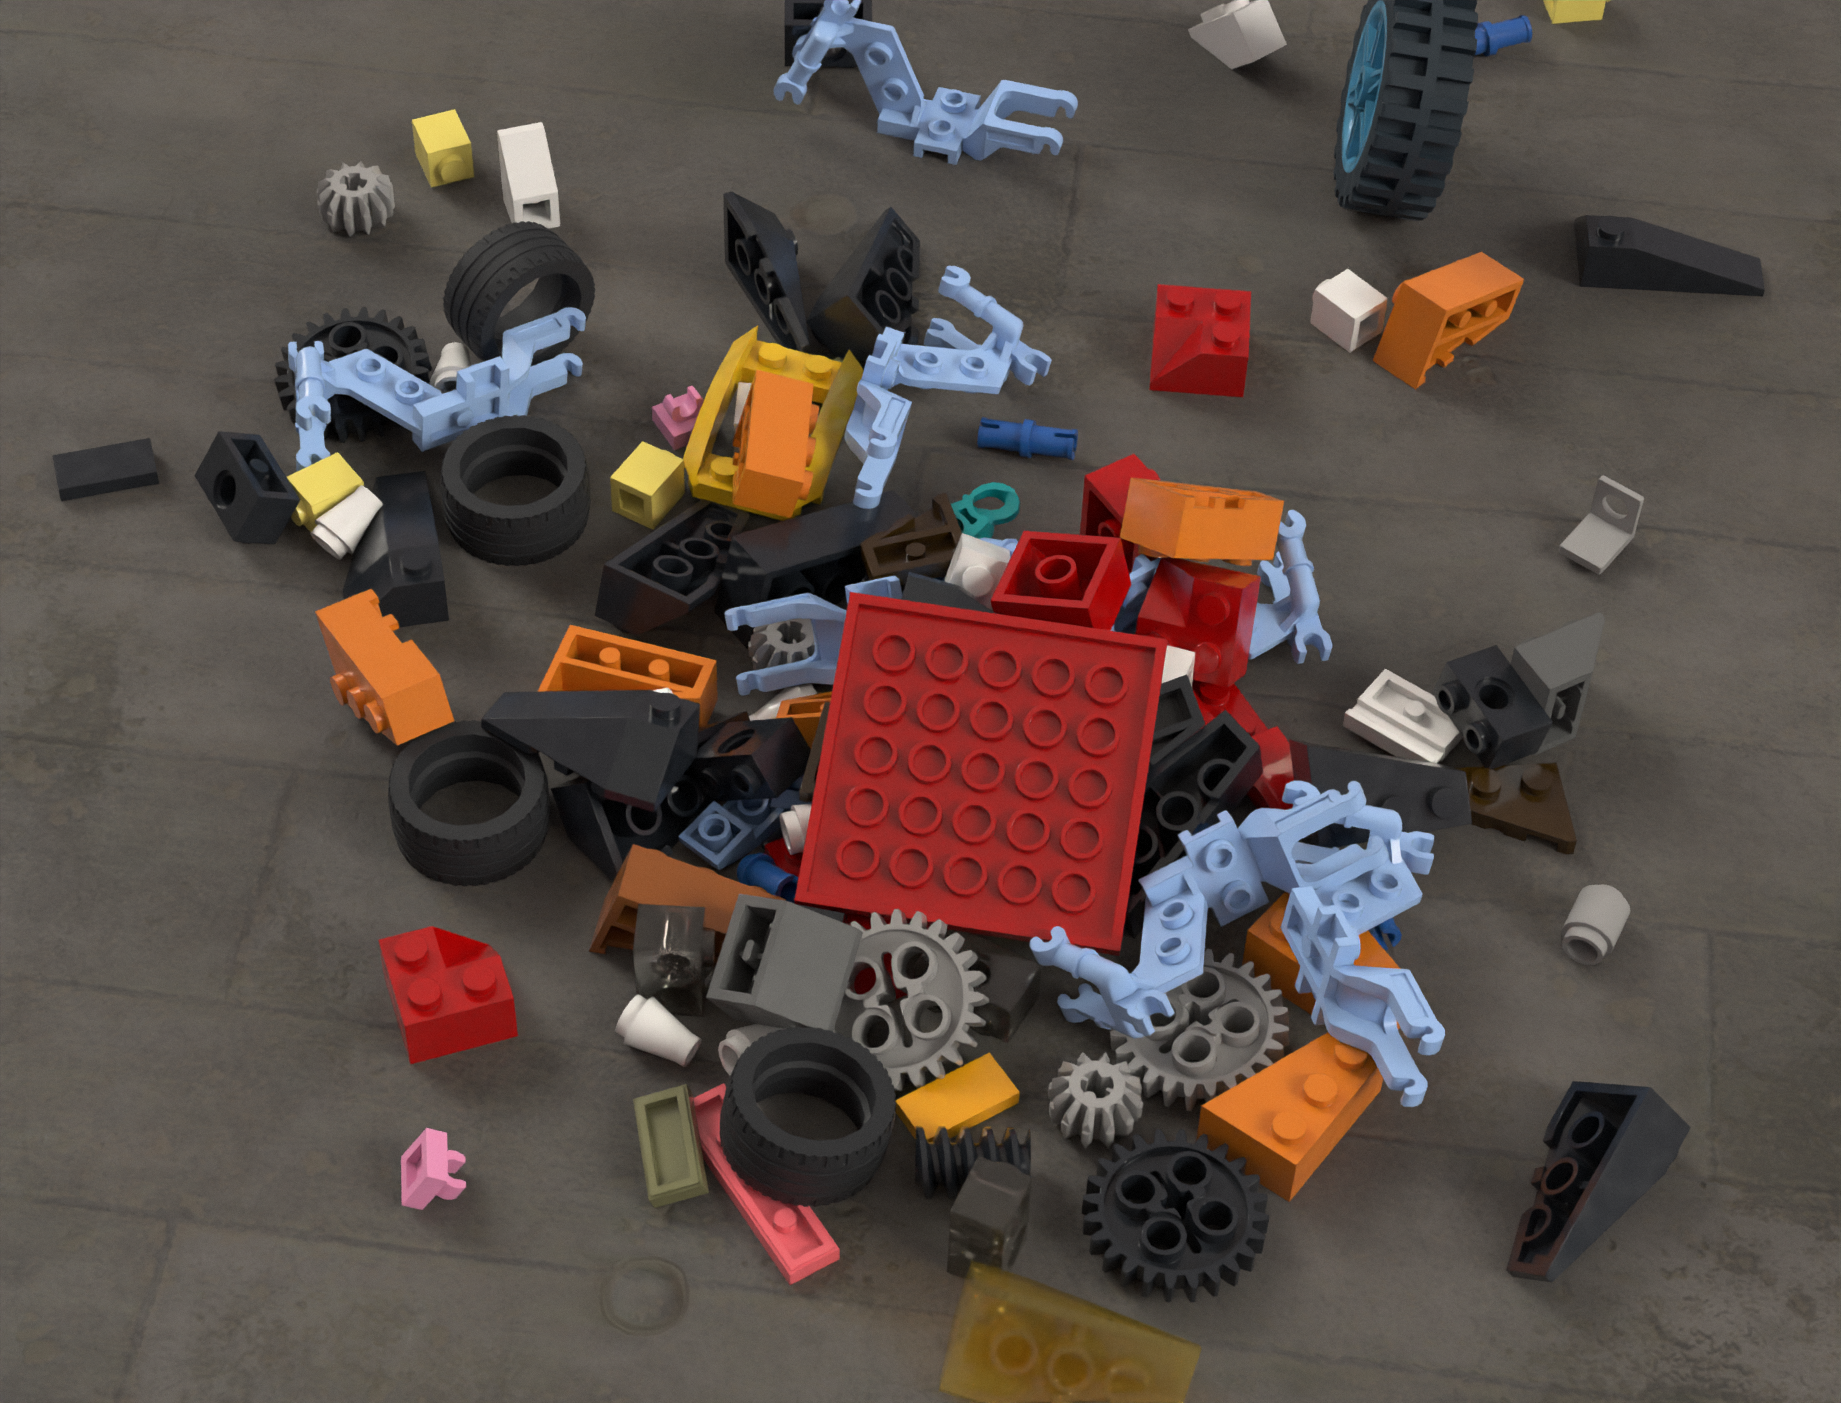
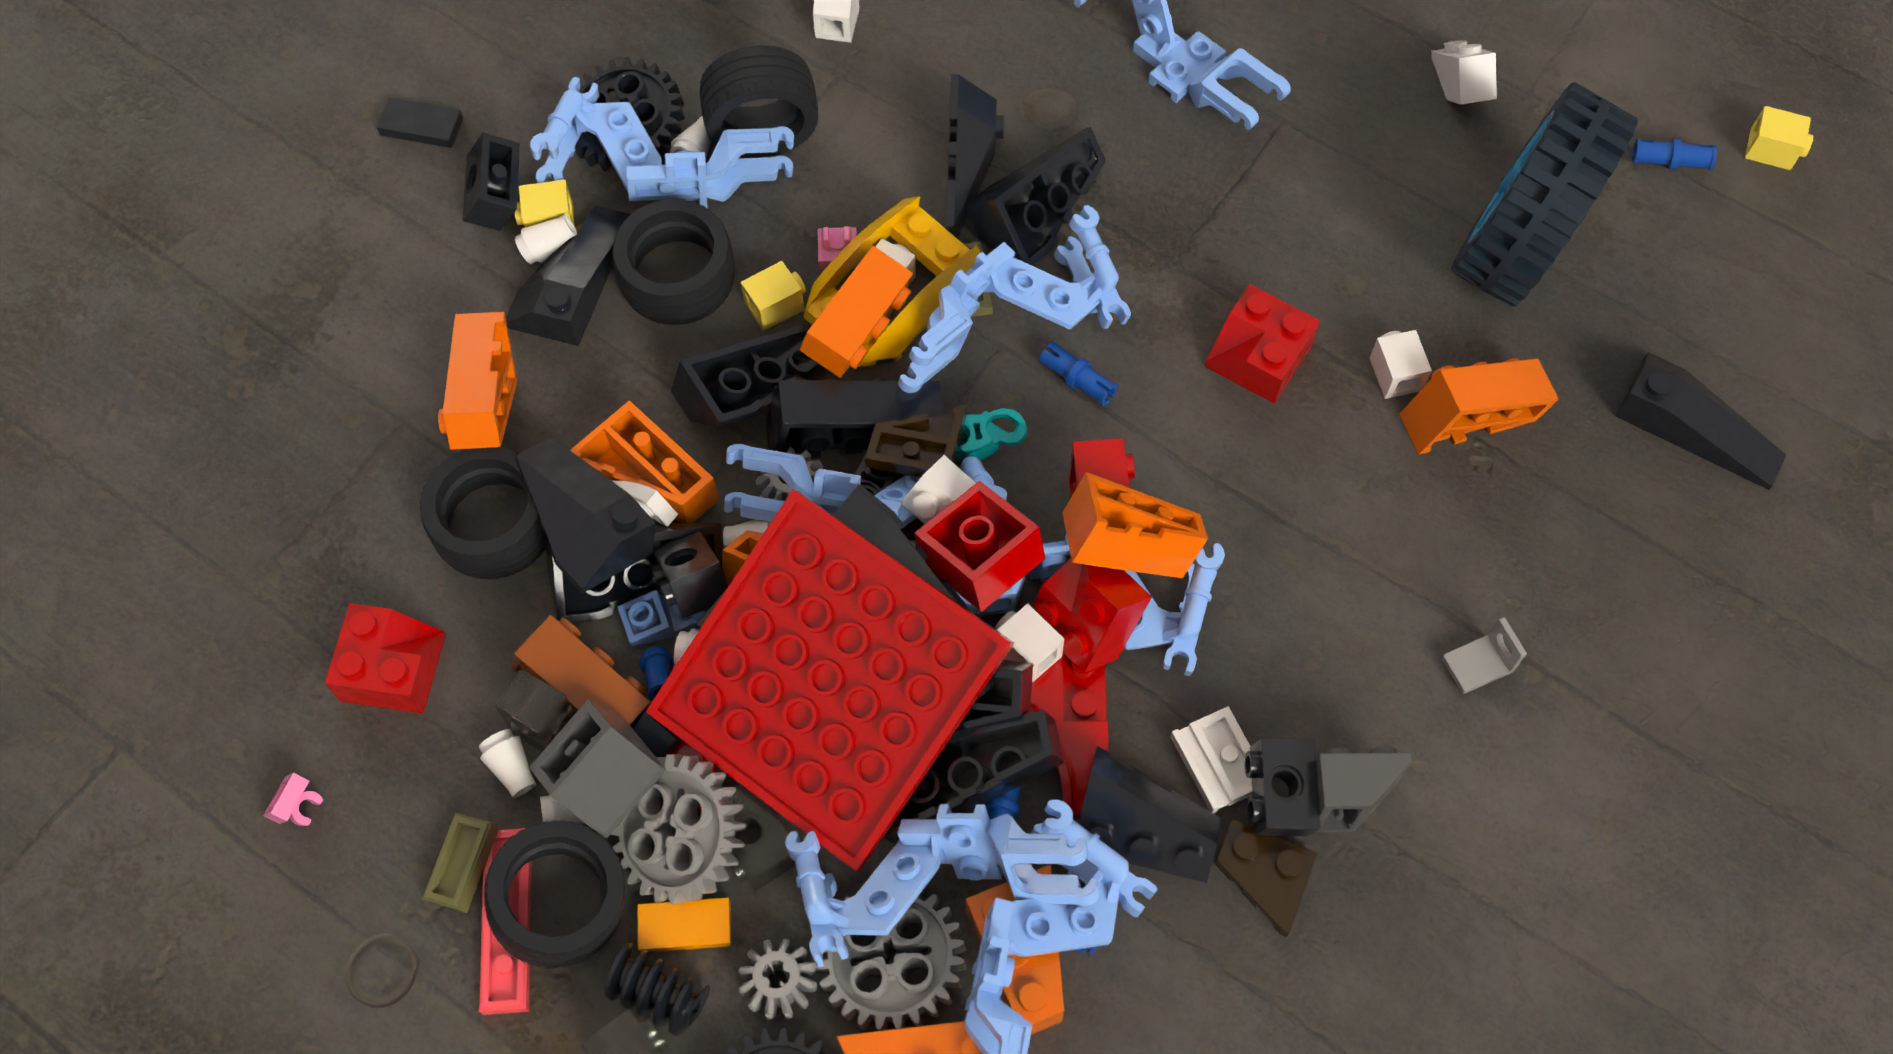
camera: 30 degrees right, 15 degrees up
light grey brick [1561,884,1630,965] -> none

